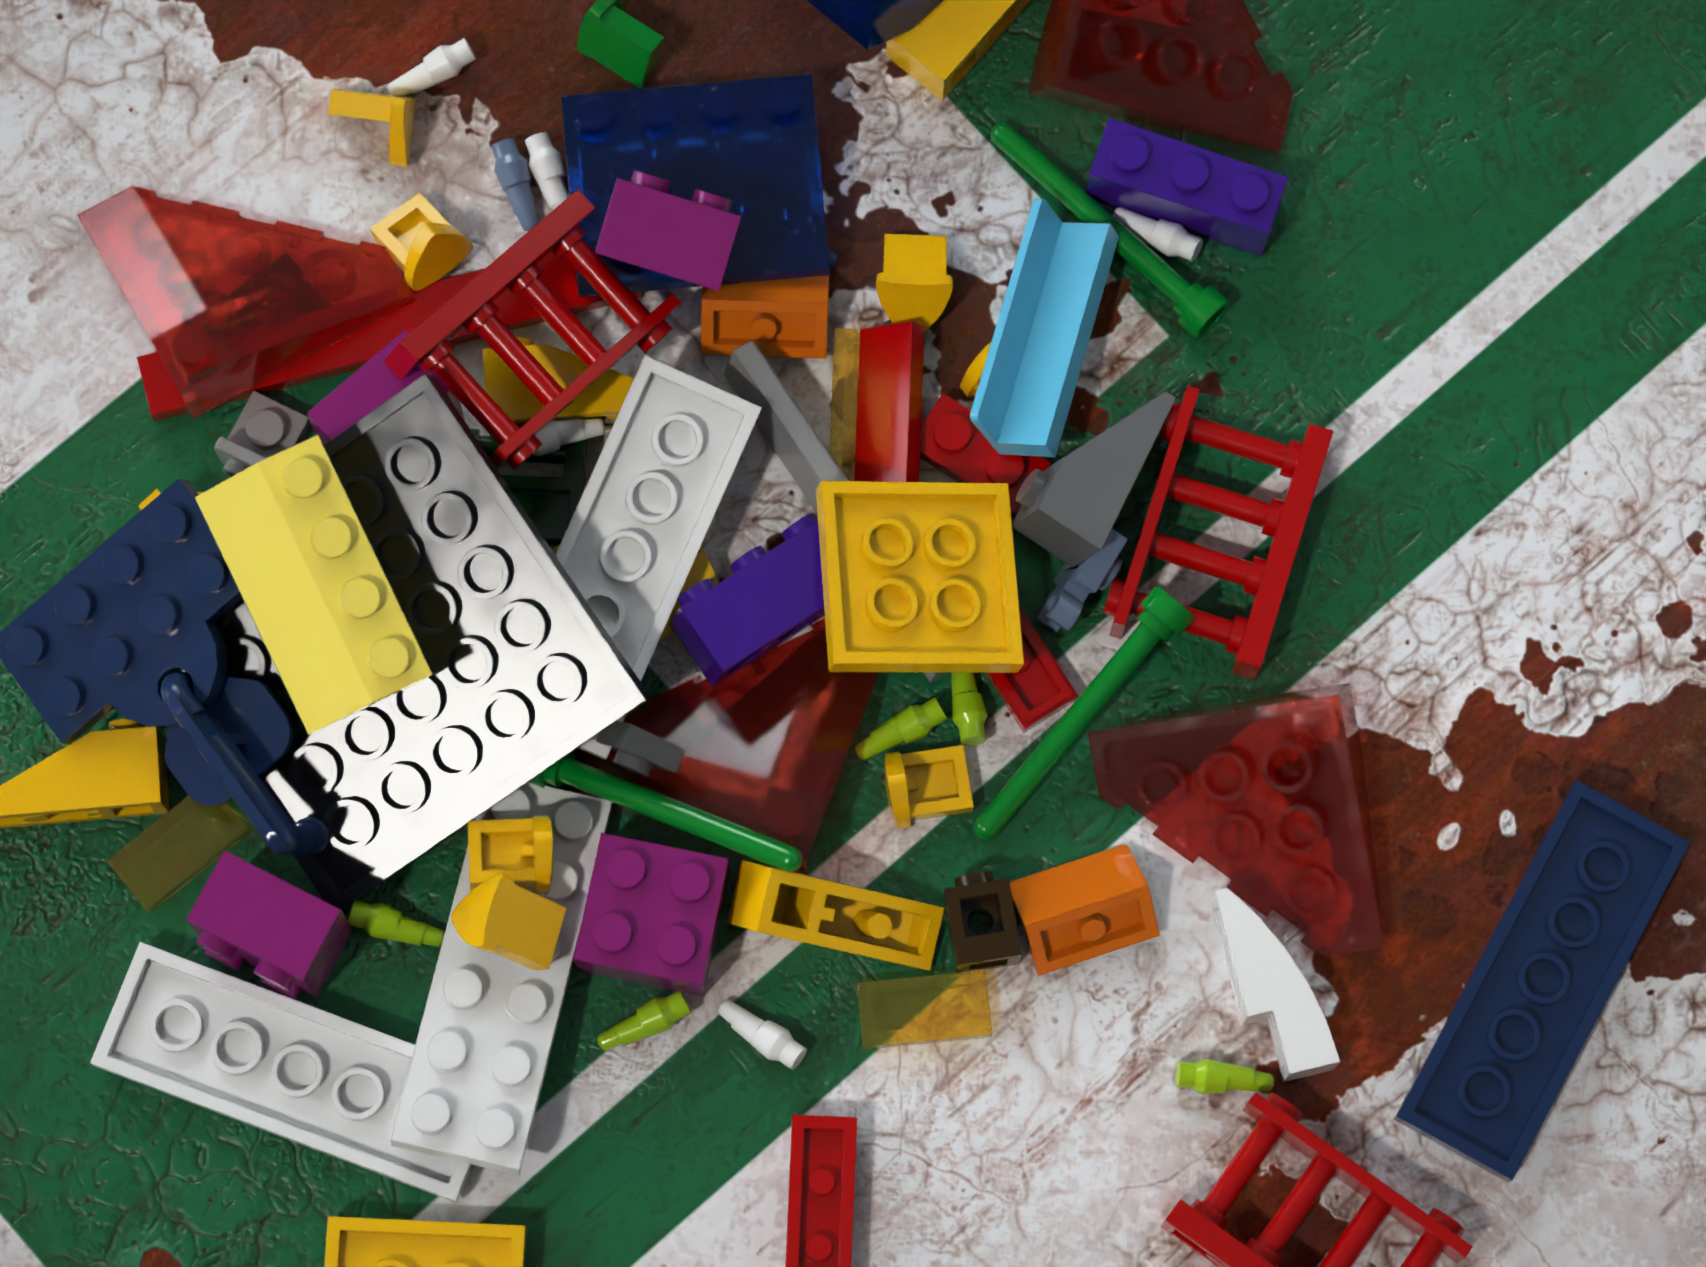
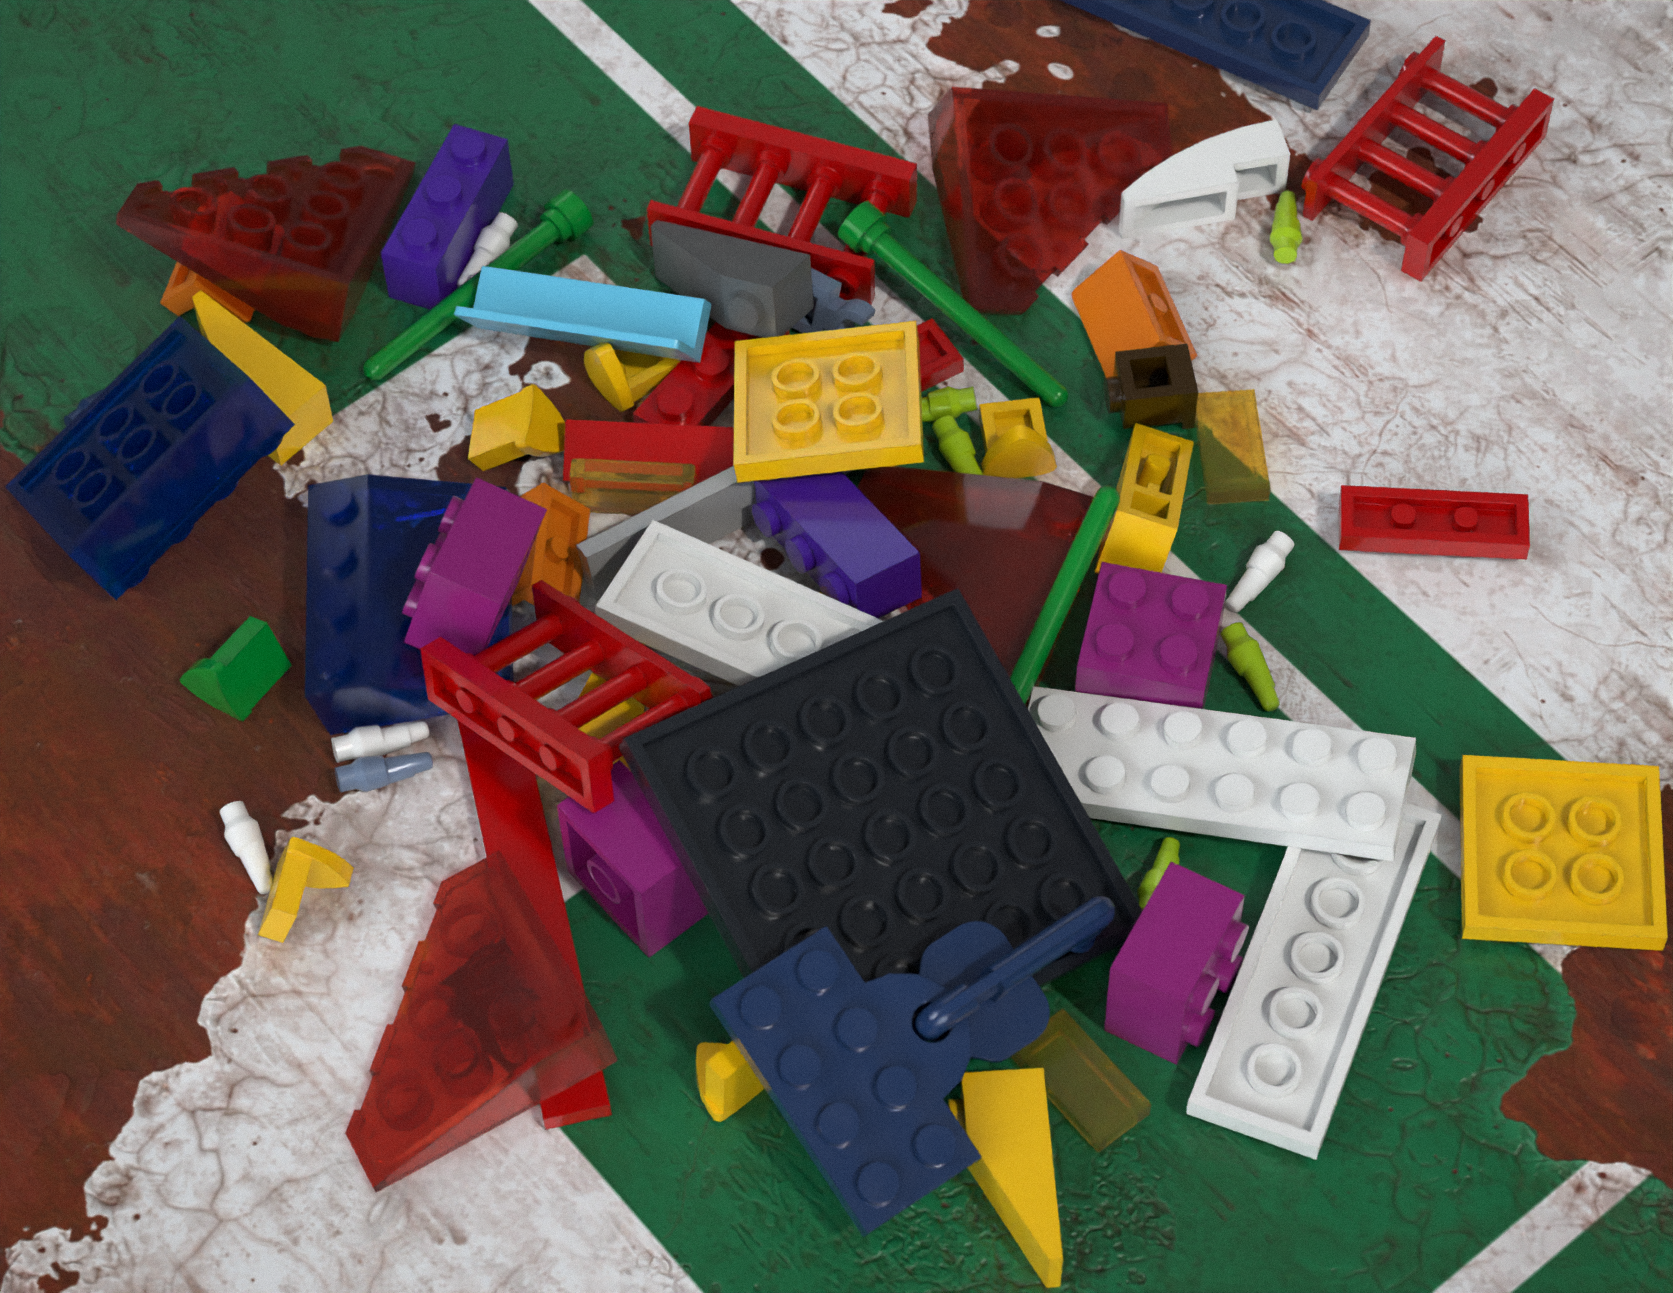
camera: 85 degrees left, 20 degrees down
light yellow slope [195,435,432,735] -> none
light grey bracket [214,391,311,477] -> none
yellow tile [370,192,473,291] -> none
yellow tile [451,873,566,971] -> none
yellow tile [468,815,553,893] -> none
dark grey plate [596,721,686,777] -> none

